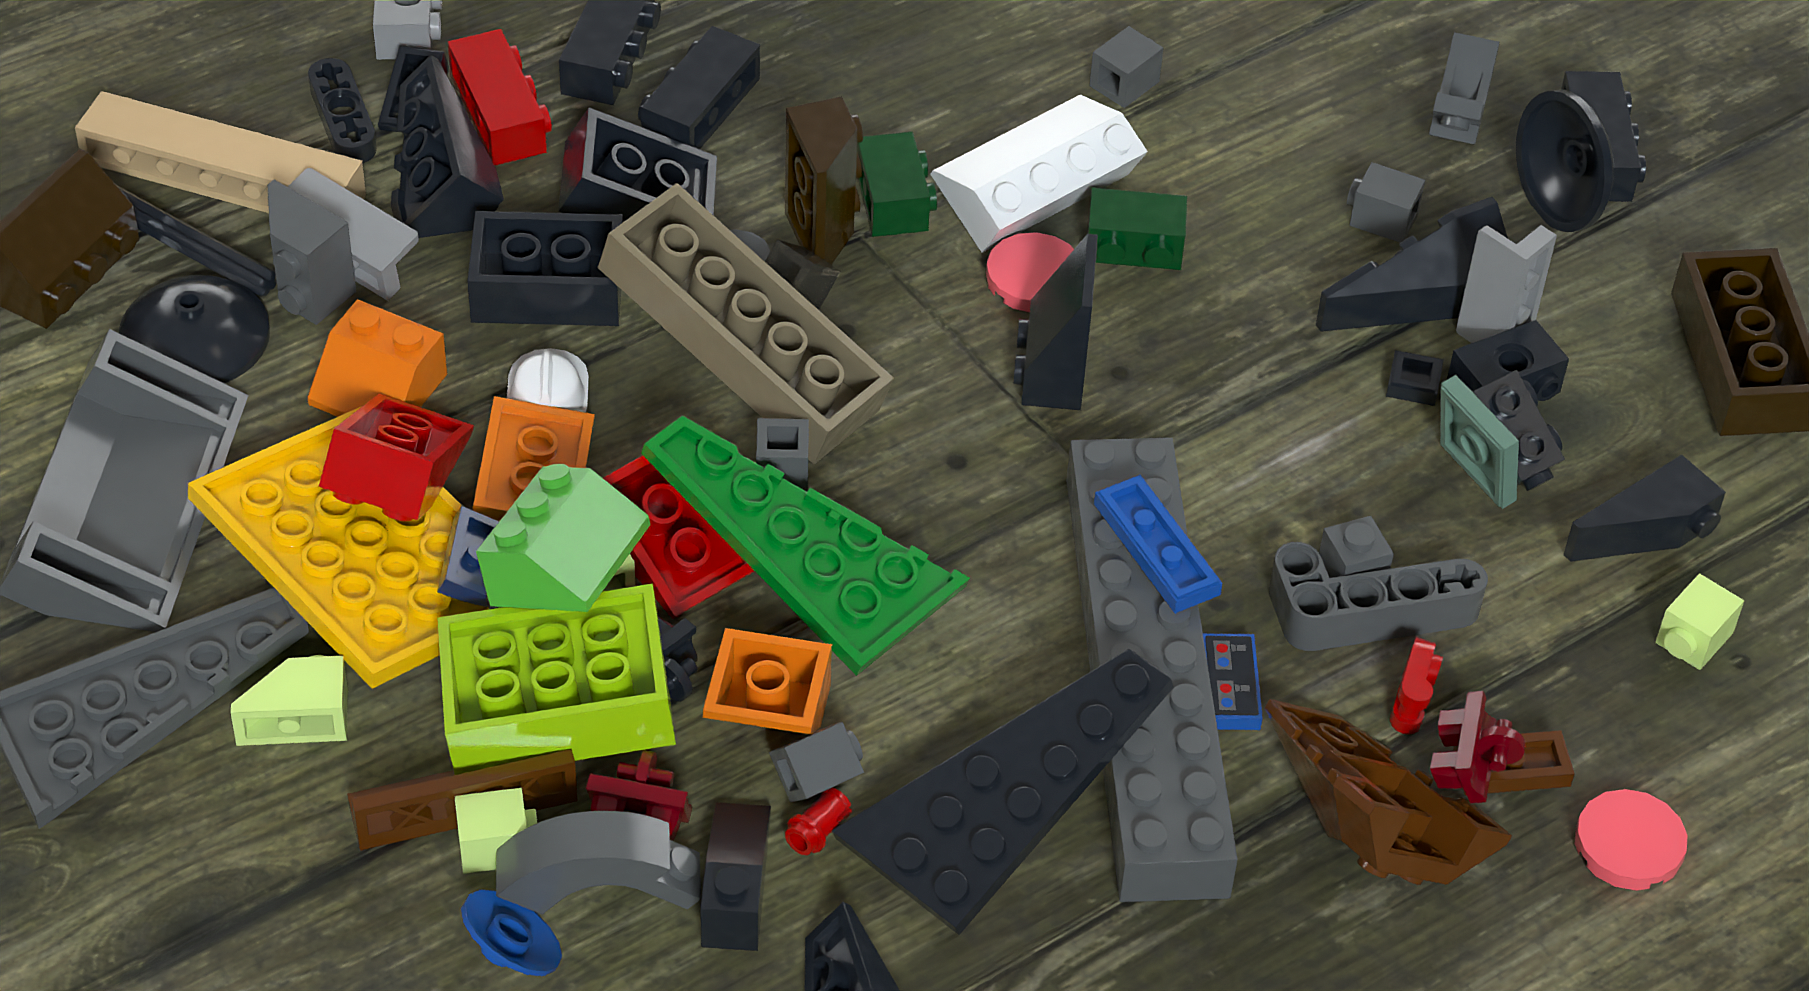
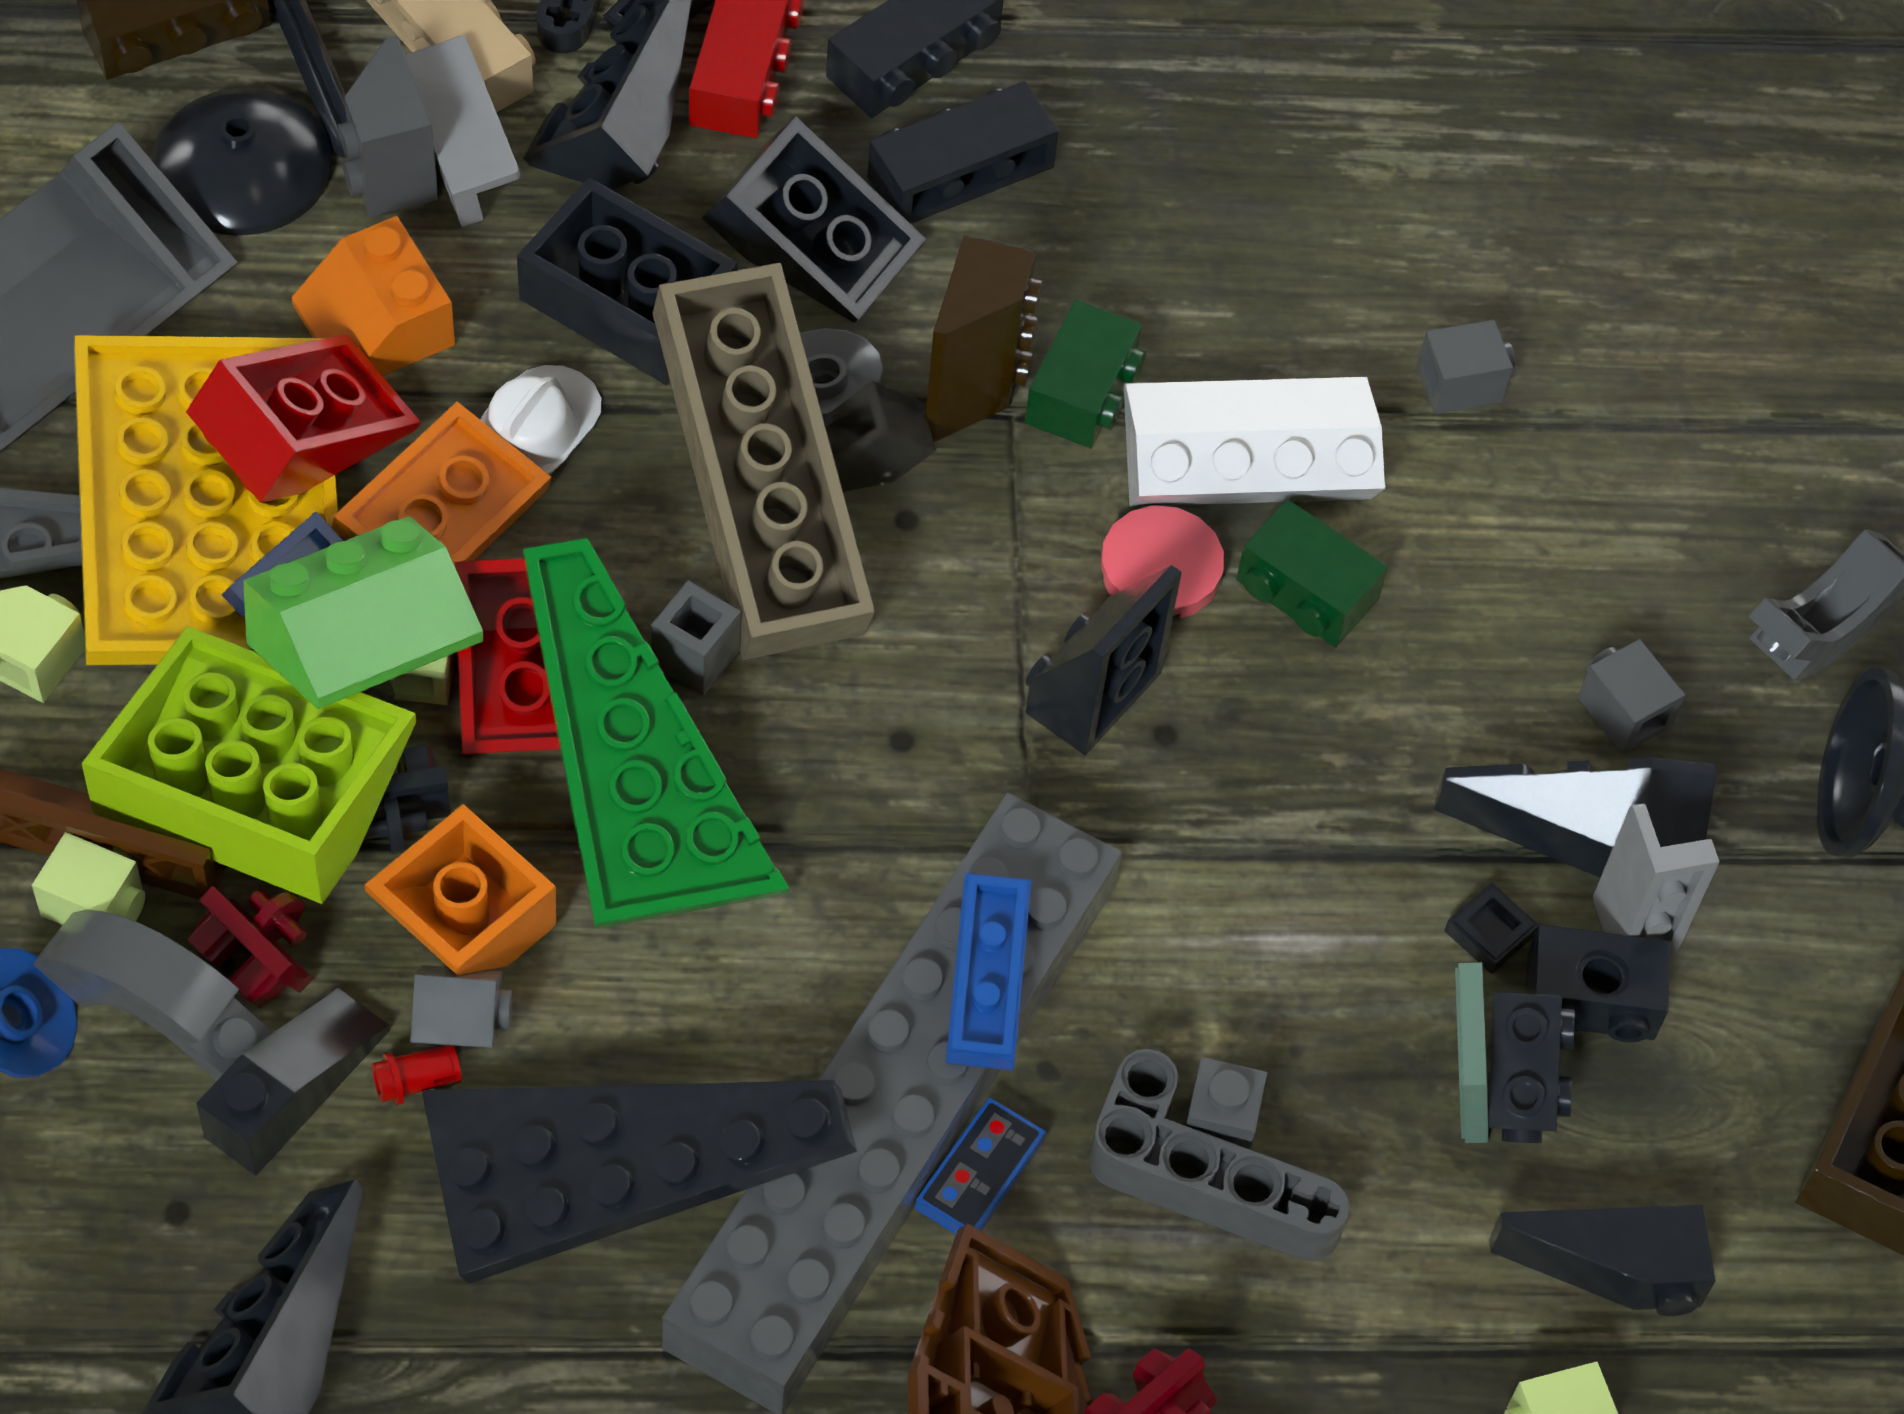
camera: 30 degrees right, 10 degrees up
red plate [1390,637,1443,734] -> none

